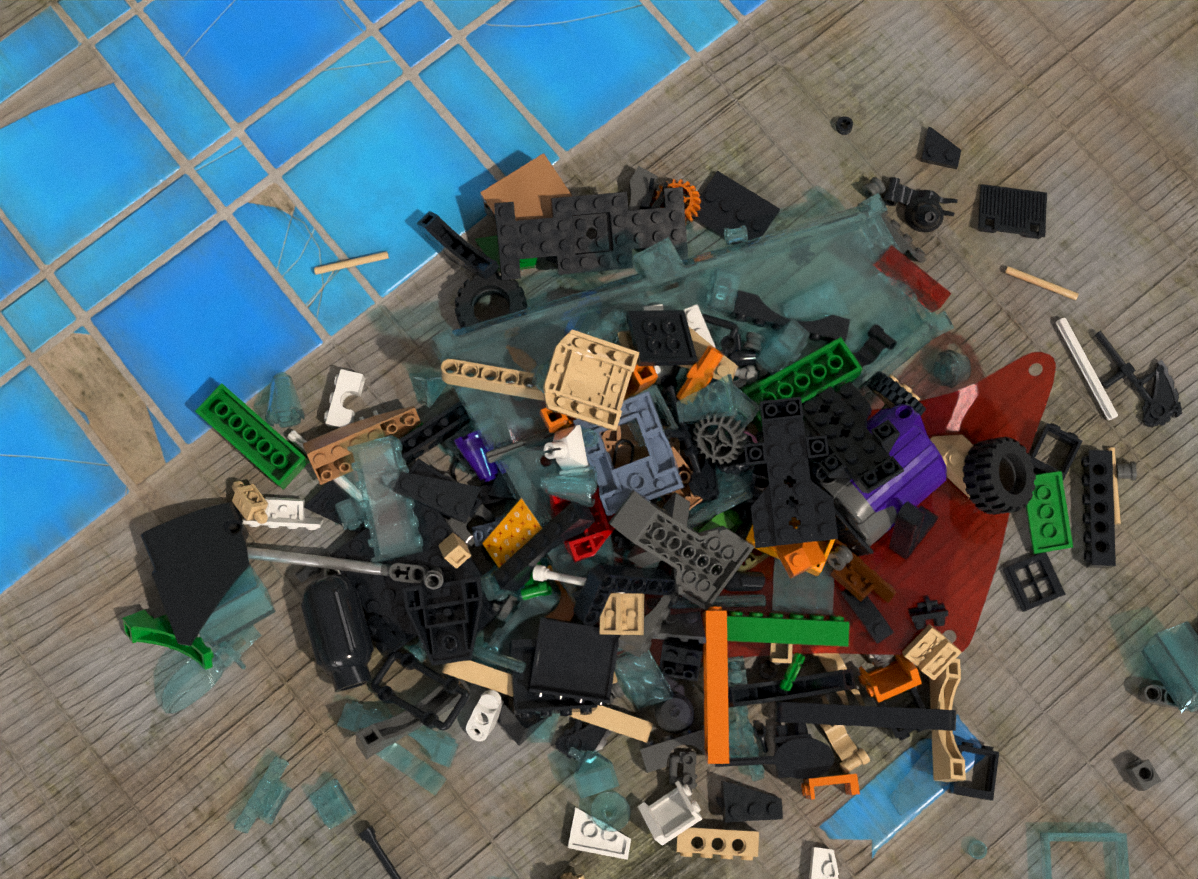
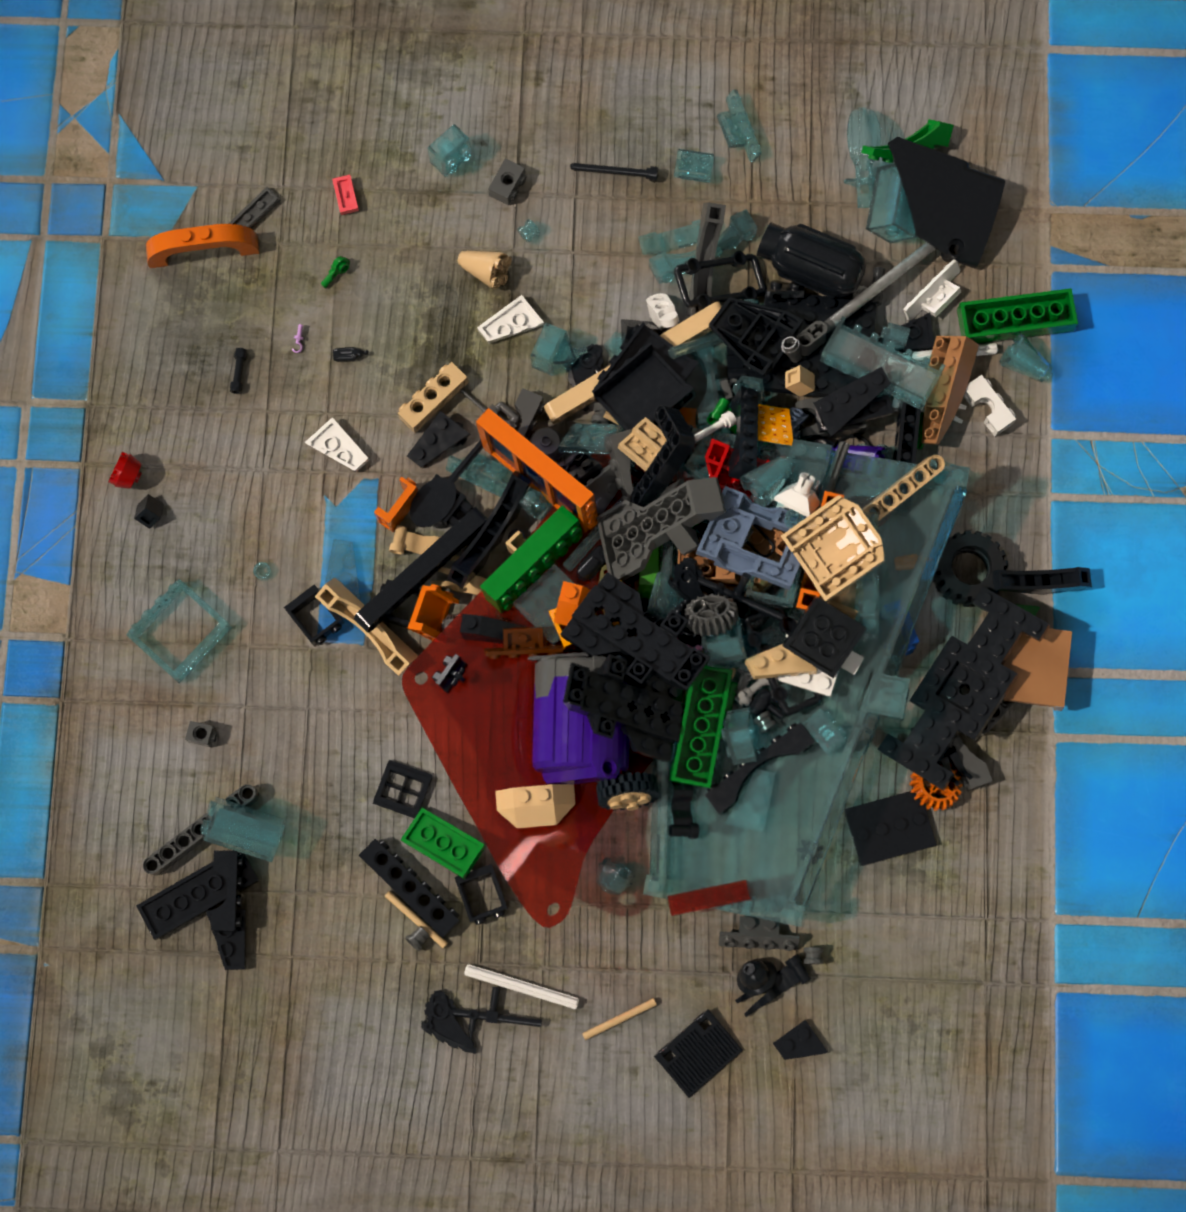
camera: 135 degrees right, 0 degrees up
tan piece [232,481,268,524] -> none
tan bar [314,251,389,275] -> none
clear light blue dish [591,792,630,832] -> none
white panel [638,781,702,846] -> none
orange piece [676,346,724,406] -> none
clear light blue wing [676,374,738,423] -> none
clear light blue bush [724,225,748,245] -> none
black hand [753,723,768,753] -> none
green axle [779,653,805,691] -> none
dark grey wheel [827,545,853,570] -> none
black bush [836,116,853,135] -> none
black beam [889,501,938,560] -> none
tan slope [902,624,962,680] -> none
black tyre [962,437,1036,515] -> none

